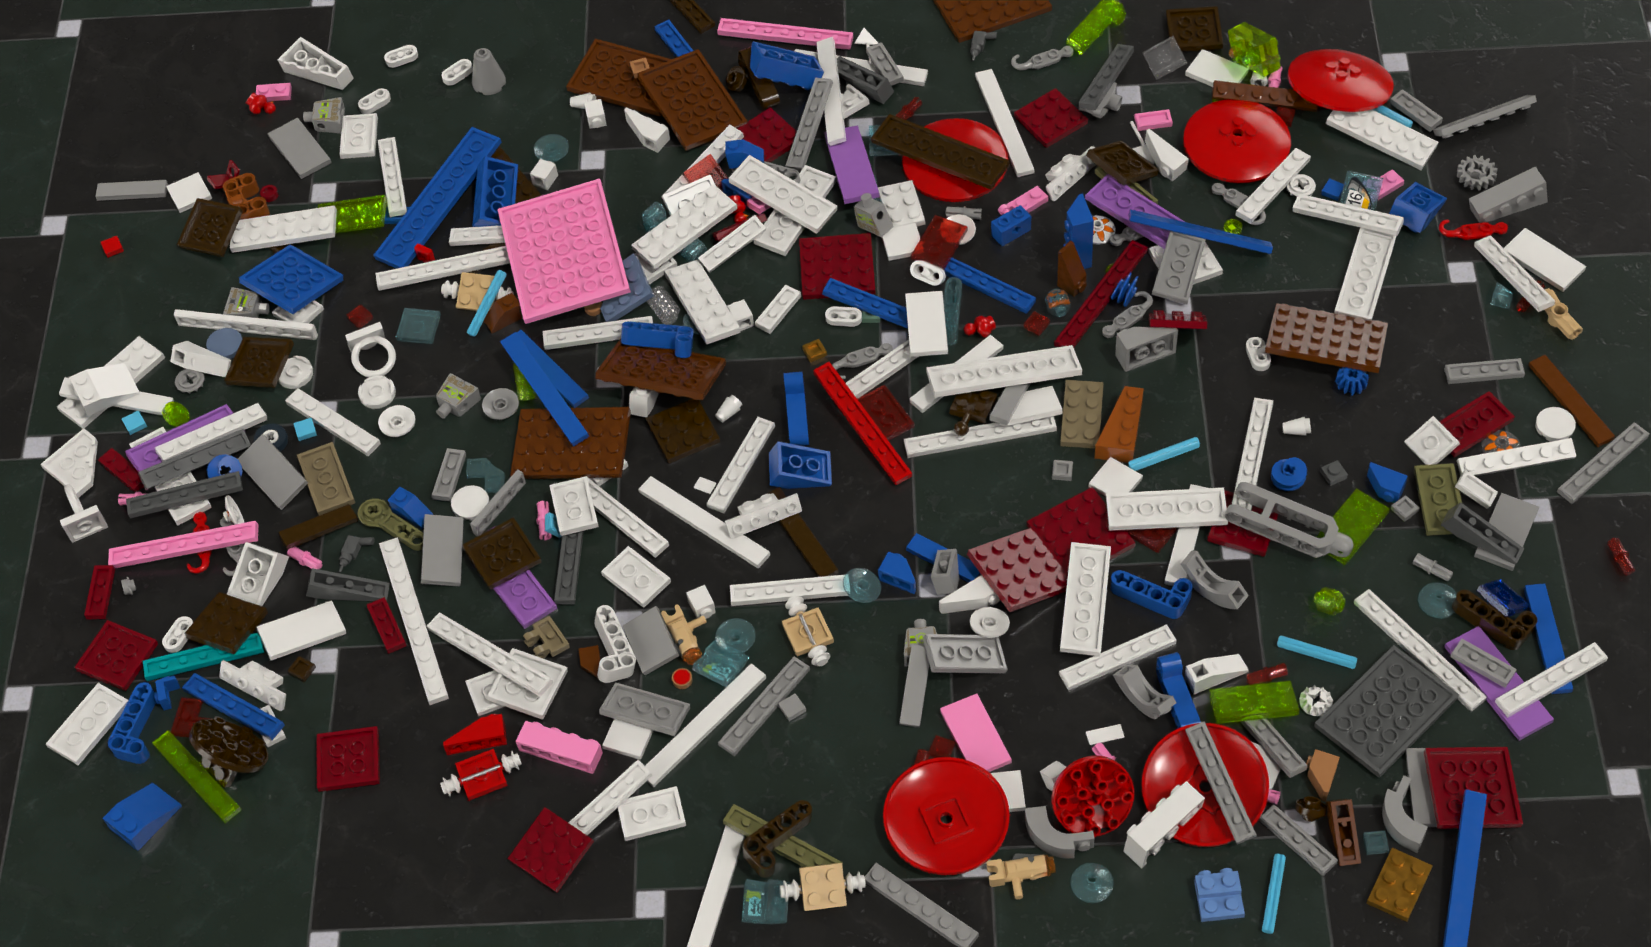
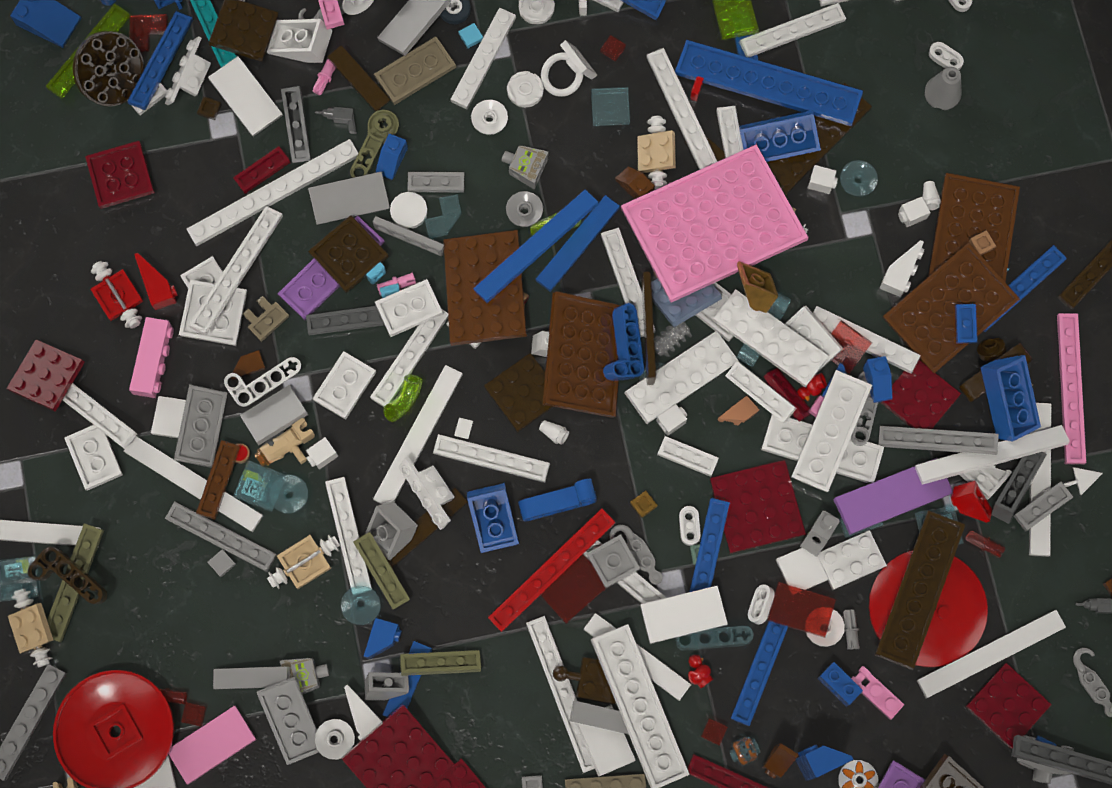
camera: 75 degrees right, 20 degrees up
medium azure axle [467,270,507,337] -> none
white bracket [1045,146,1096,201] -> none
none -> reddish brown tile [196,440,241,520]
none -> olive plate [353,532,410,610]
none -> light grey slope [365,502,418,560]
none -> medium azure tile [366,262,386,285]
none -> clear neon green cylinder [383,375,423,422]
none -> olive plate [400,650,481,676]
none -> light grey plate [586,535,640,588]
none -> dark brown tile [641,272,656,385]
none -> nougat slope [717,396,759,425]
none -> pearl gold slope [737,261,778,313]
none -> red slope [951,480,992,523]
none -> blue plate [955,304,977,344]

